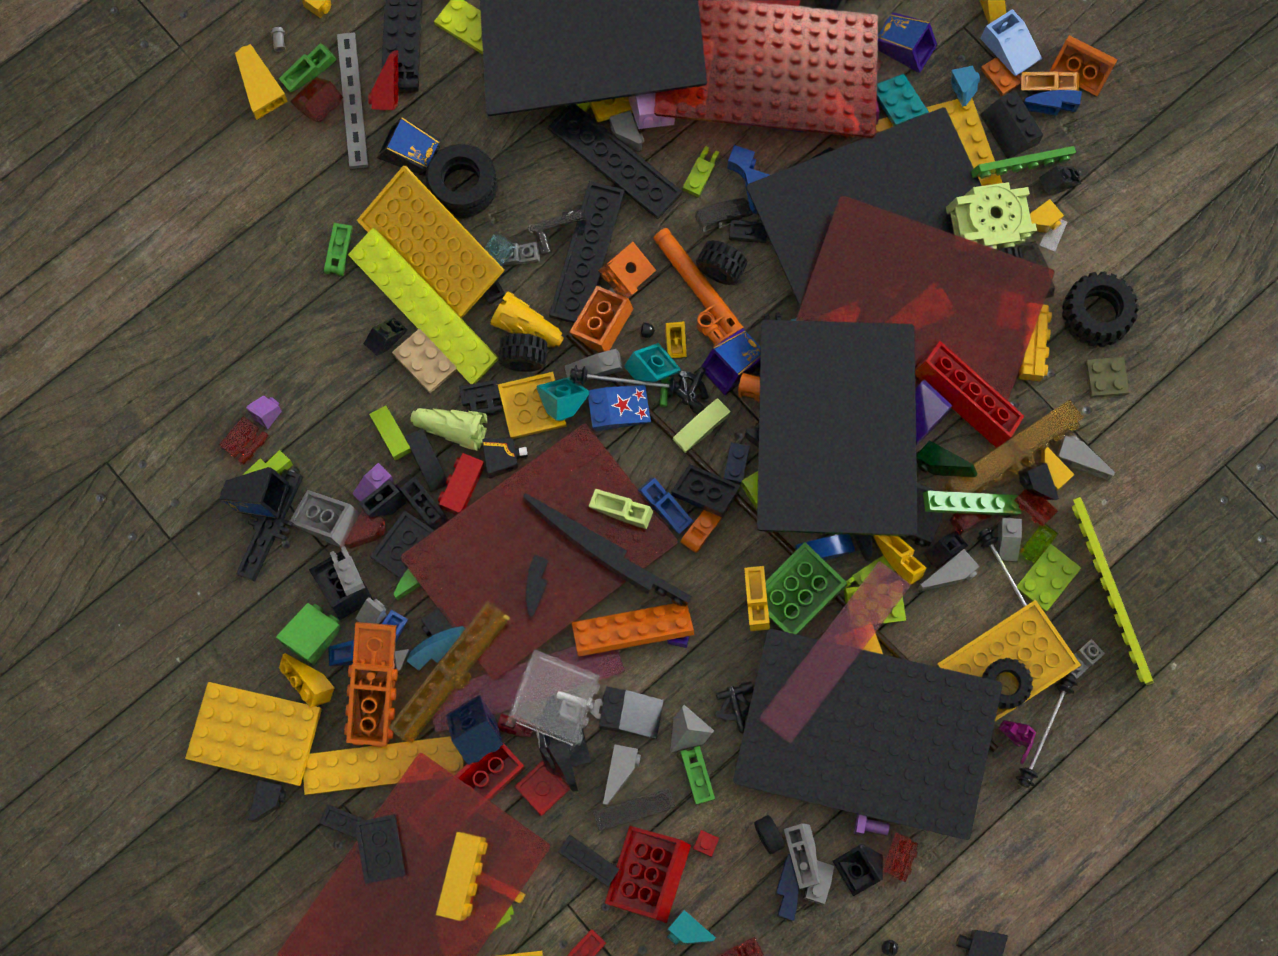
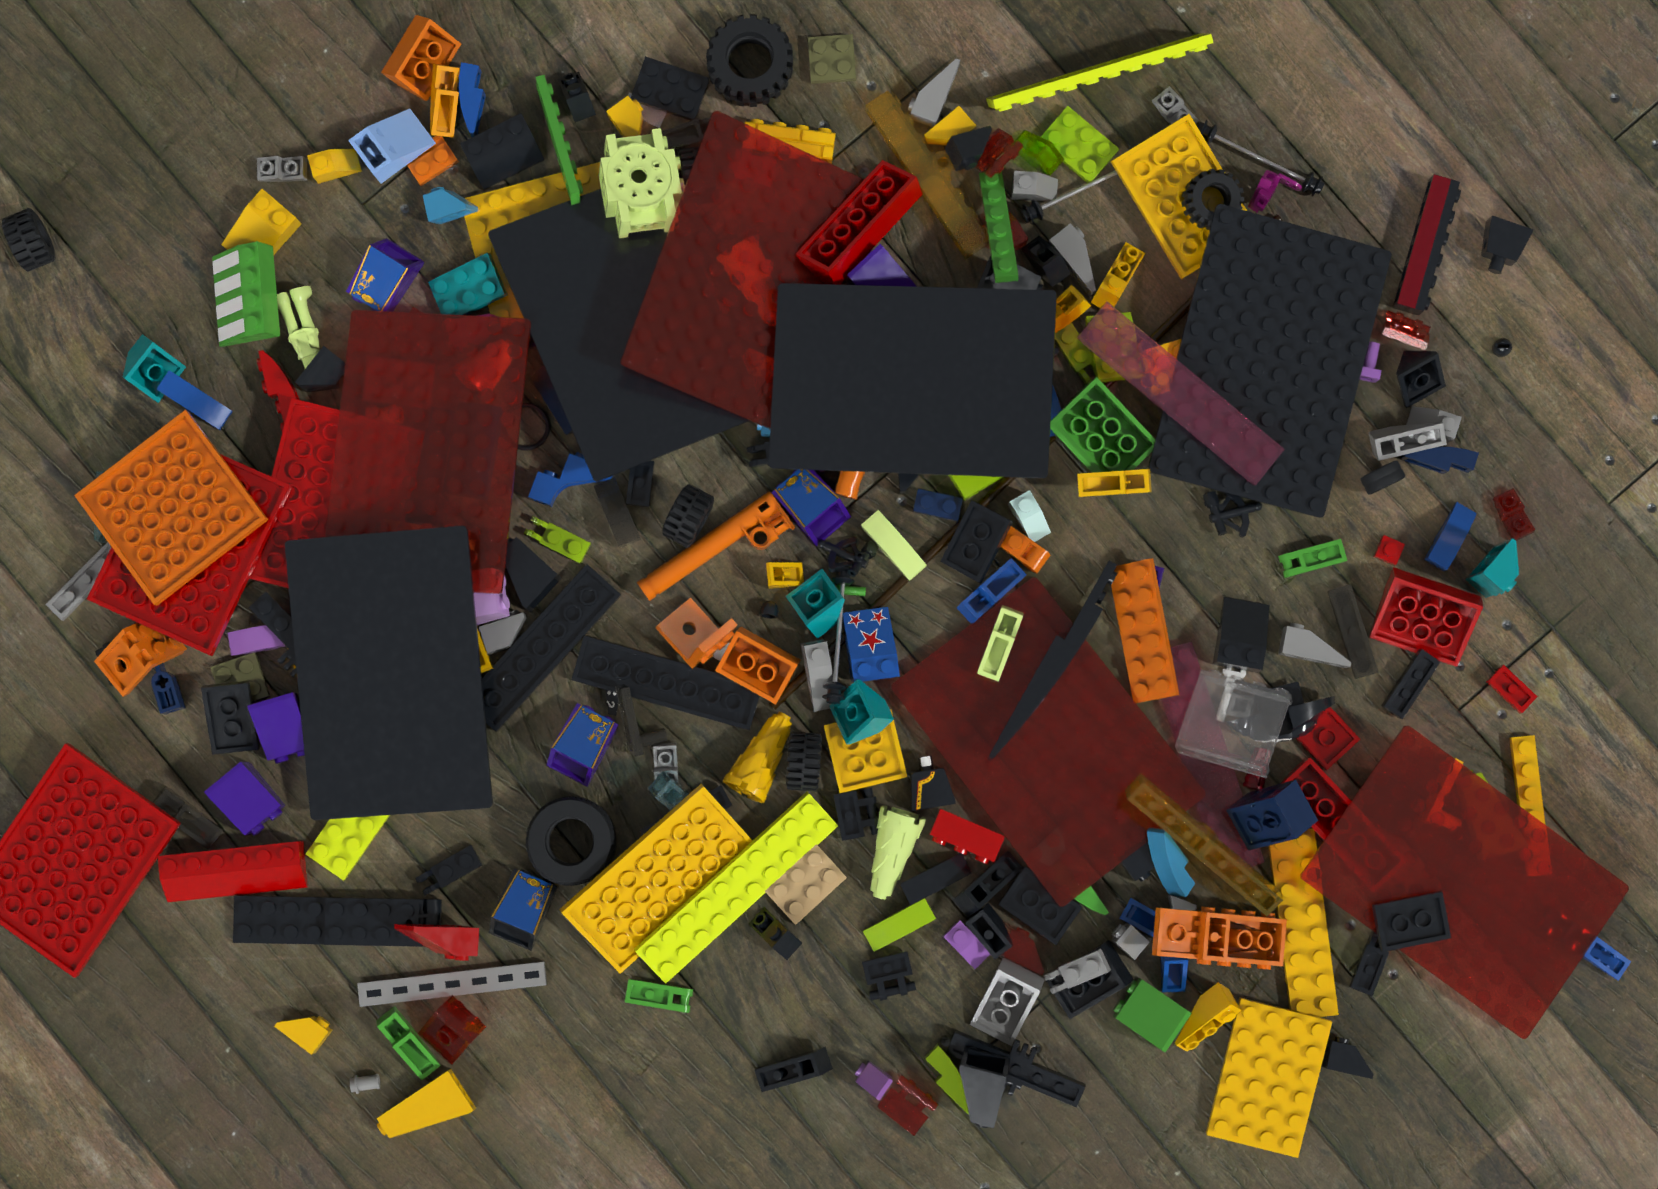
camera: 90 degrees left, 10 degrees up
yellow brick [436,832,488,921] -> none
black slope [525,554,549,620] -> none
light grey slope [670,705,714,752] -> none
dark green slope [916,440,978,477] -> none
none -> black hinge [415,845,483,896]
none -> black slope [501,537,562,612]
none -> black tyre [502,403,550,451]
none -> slope [547,703,618,787]
none -> black plate [631,56,710,122]
none -> black slope [754,1047,833,1092]
none -> black plate [862,951,916,1001]
none -> light aqua slope [1008,490,1051,542]
none -> yellow slope [1091,242,1145,314]
none -> brick [1392,174,1461,316]
none -> blue slope [1424,502,1477,571]

